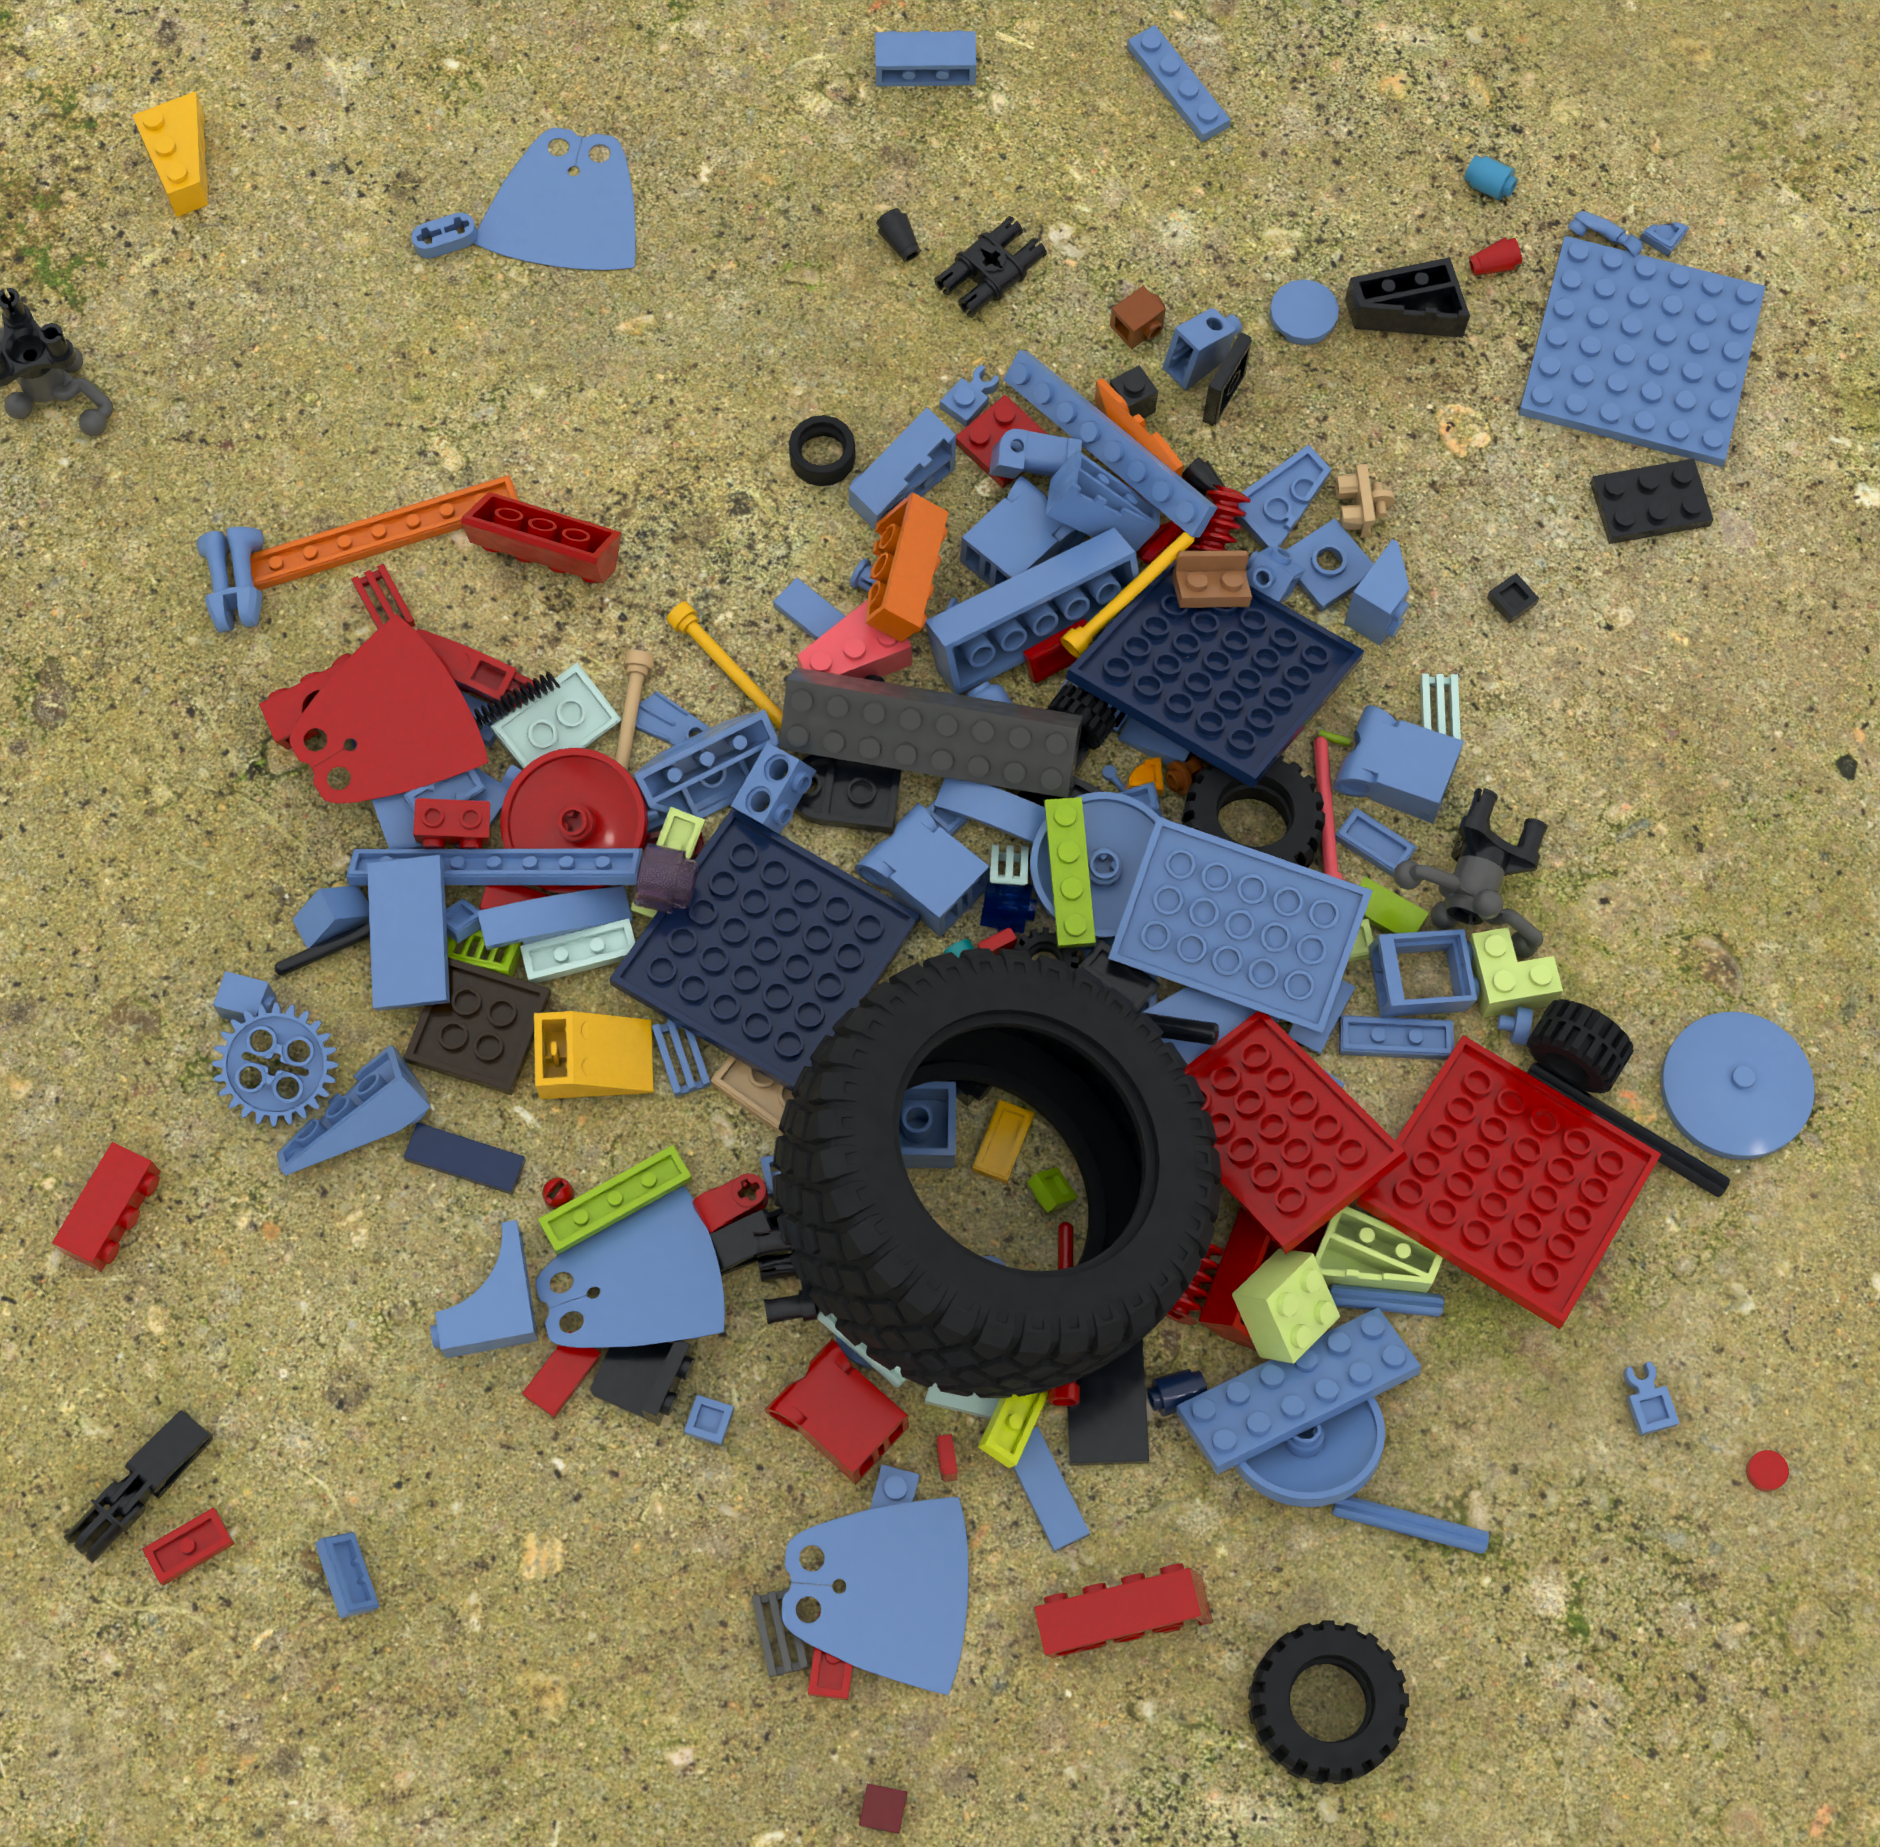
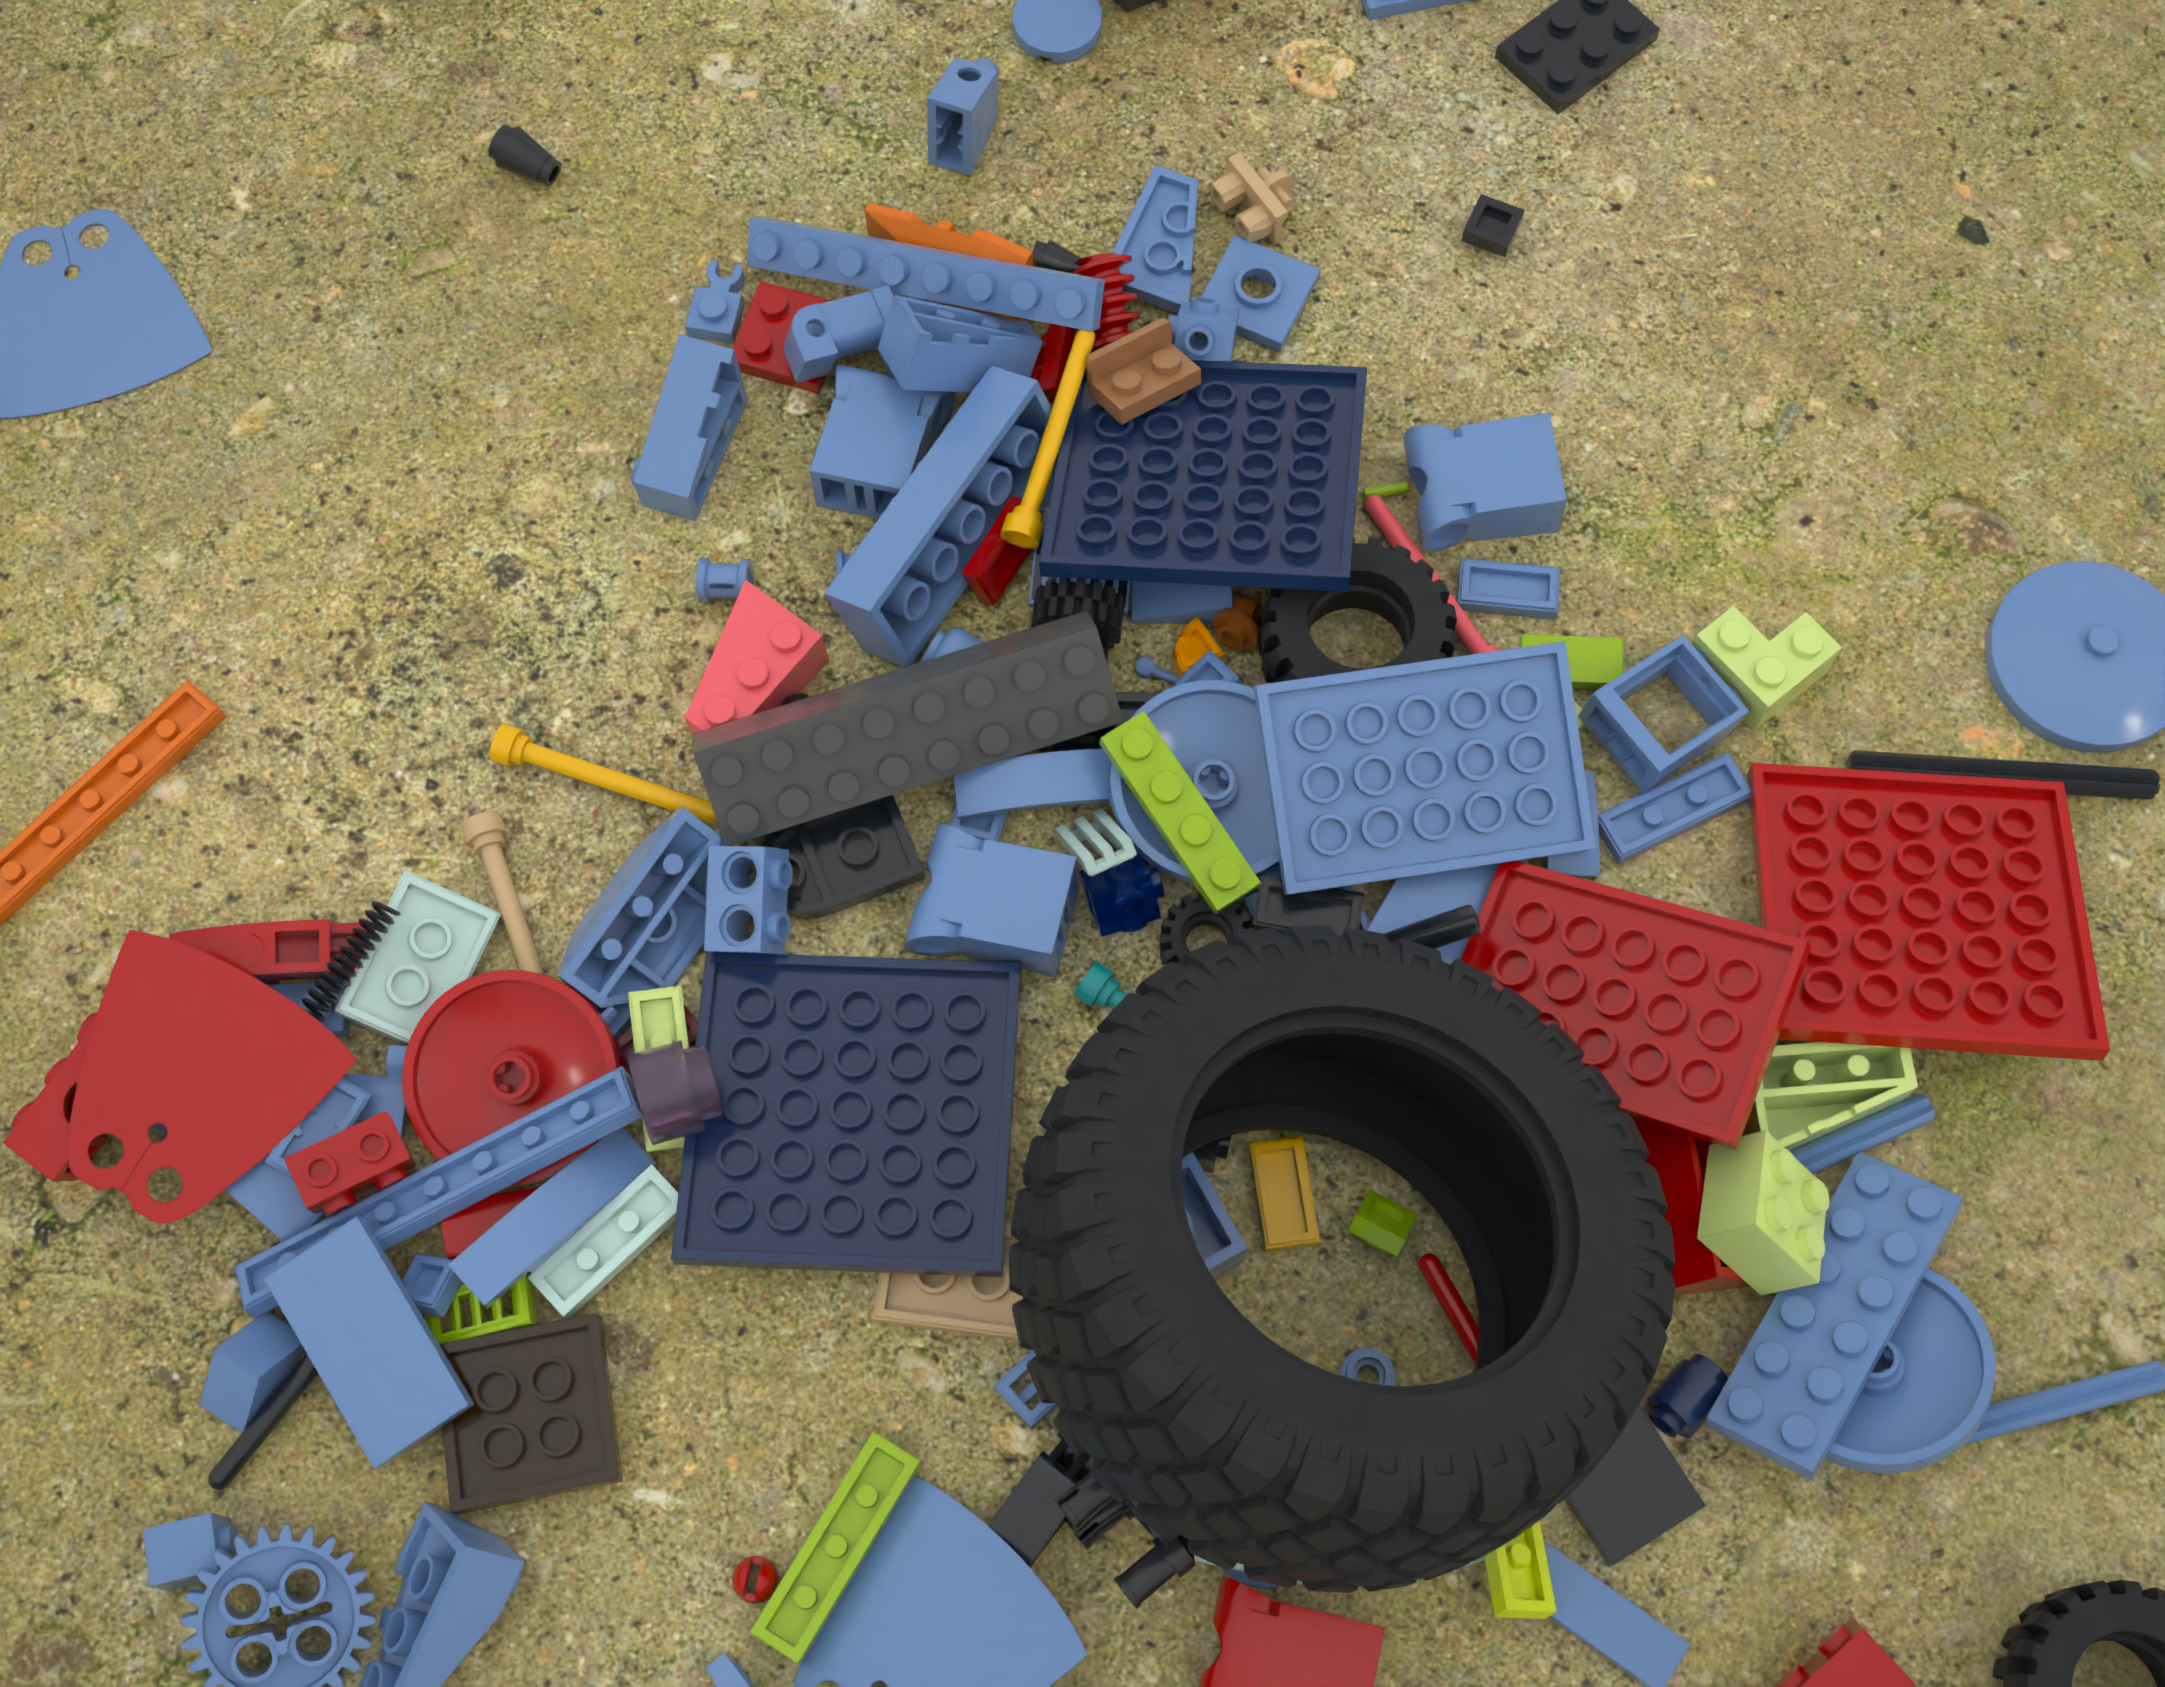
camera: 25 degrees left, 0 degrees up
red tile [351,563,416,630] -> none
dark blue tile [404,1122,526,1195] -> none
red slope [461,492,622,583] -> none
yellow slope [534,1011,654,1100] -> none
medium blue piece [635,691,709,746] -> none
medium blue tile [652,1020,711,1098] -> none
red piece [692,1173,769,1234] -> none
medium blue tile [773,577,846,640] -> none
black tyre [789,415,856,486] -> none
orange wedge [865,492,949,642] -> none
black pin [934,216,1047,318] -> none
red tile [936,1434,958,1482] -> none
red tile [978,928,1017,956] -> none
black brick [1109,365,1158,418] -> none
dark orange brick [1110,286,1166,349] -> none
black tile [1202,332,1252,426] -> none
medium blue slope [1344,539,1410,646] -> none
wheel [1393,788,1548,958] -> none
light aqua tile [1420,674,1461,740] -> none
medium blue tile [1497,1006,1533,1046] -> none
black tyre [1527,999,1634,1094] -> none

